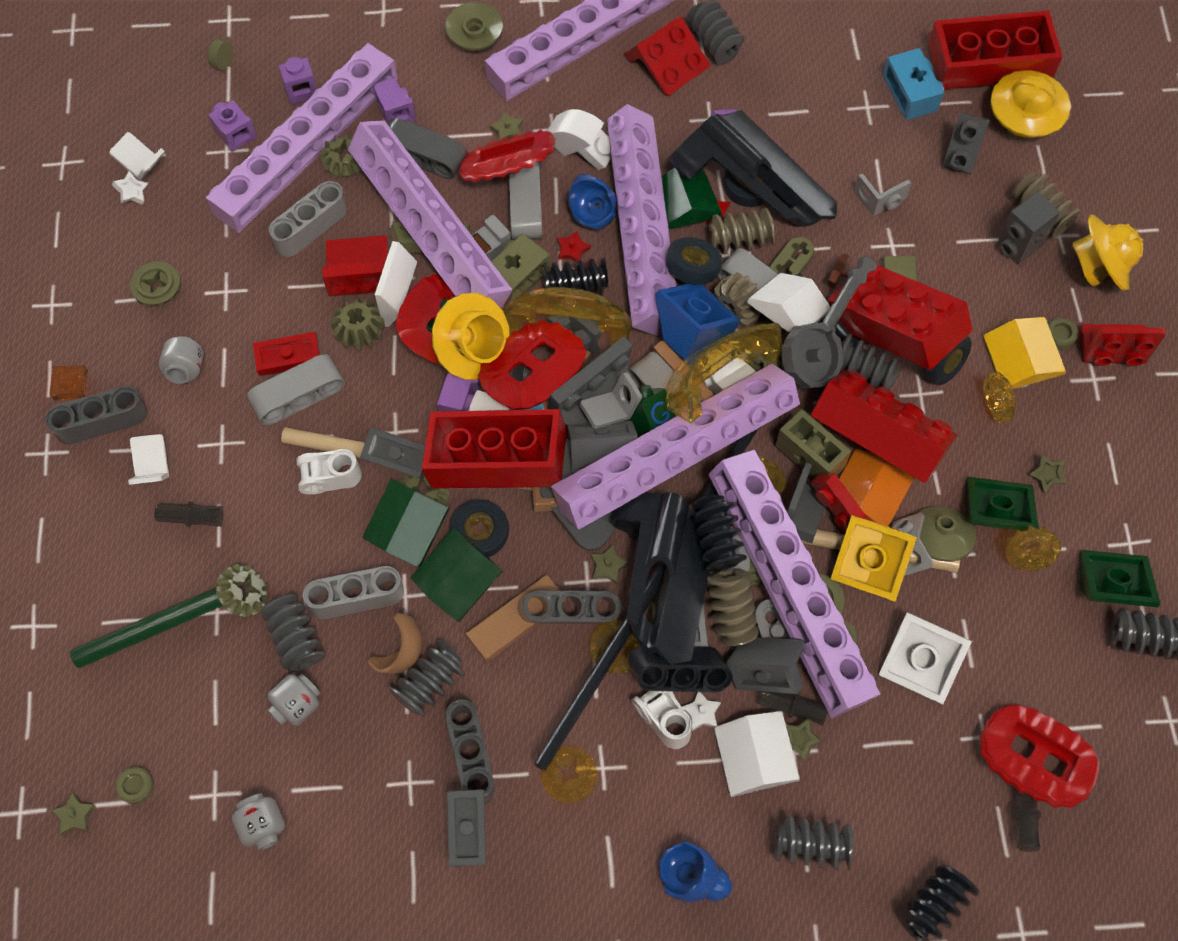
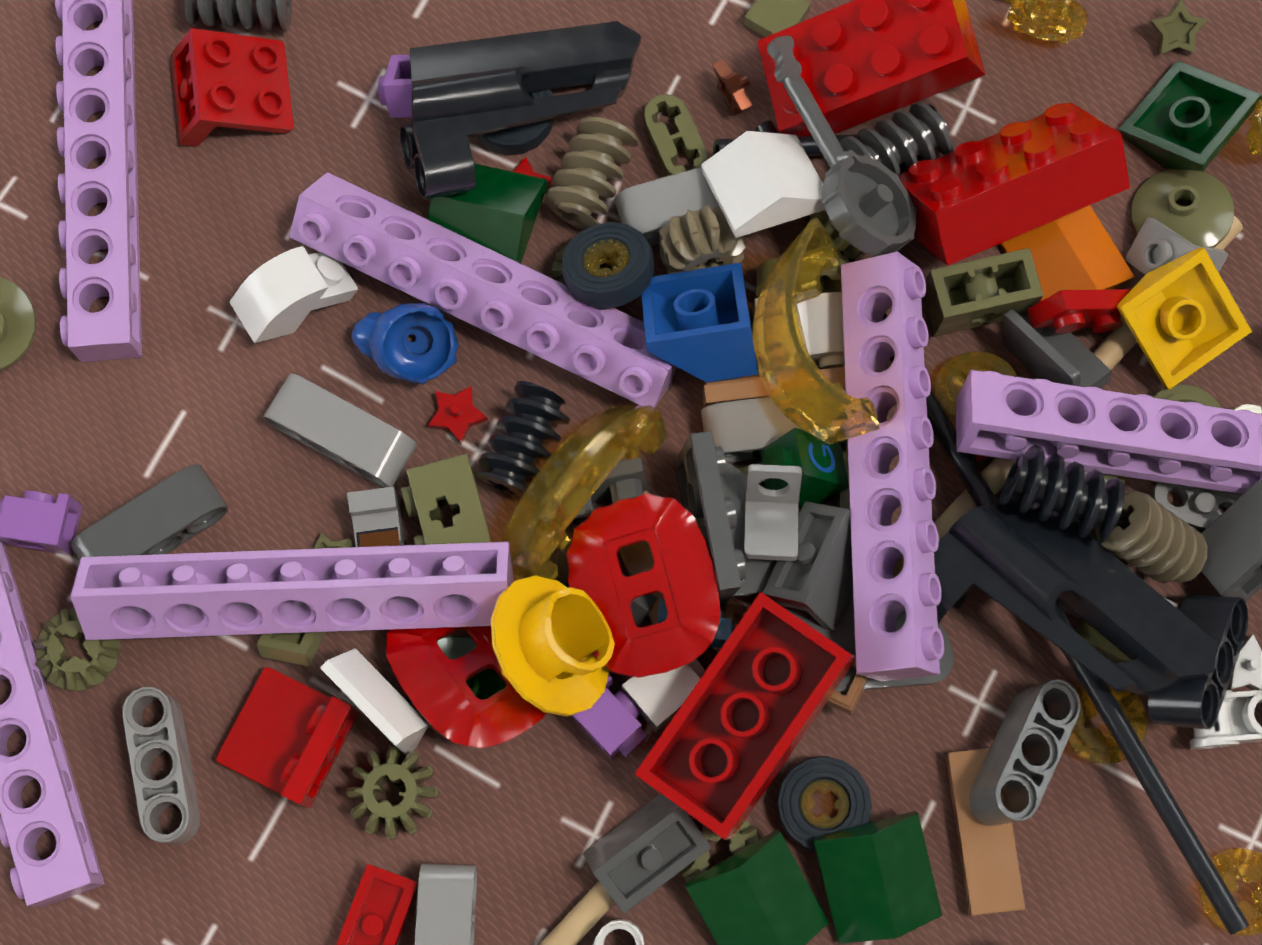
camera: 60 degrees left, 10 degrees up
red piece [459,130,556,183] -> none
olive piece [490,112,523,140] -> none
olive piece [591,545,629,584] -> none

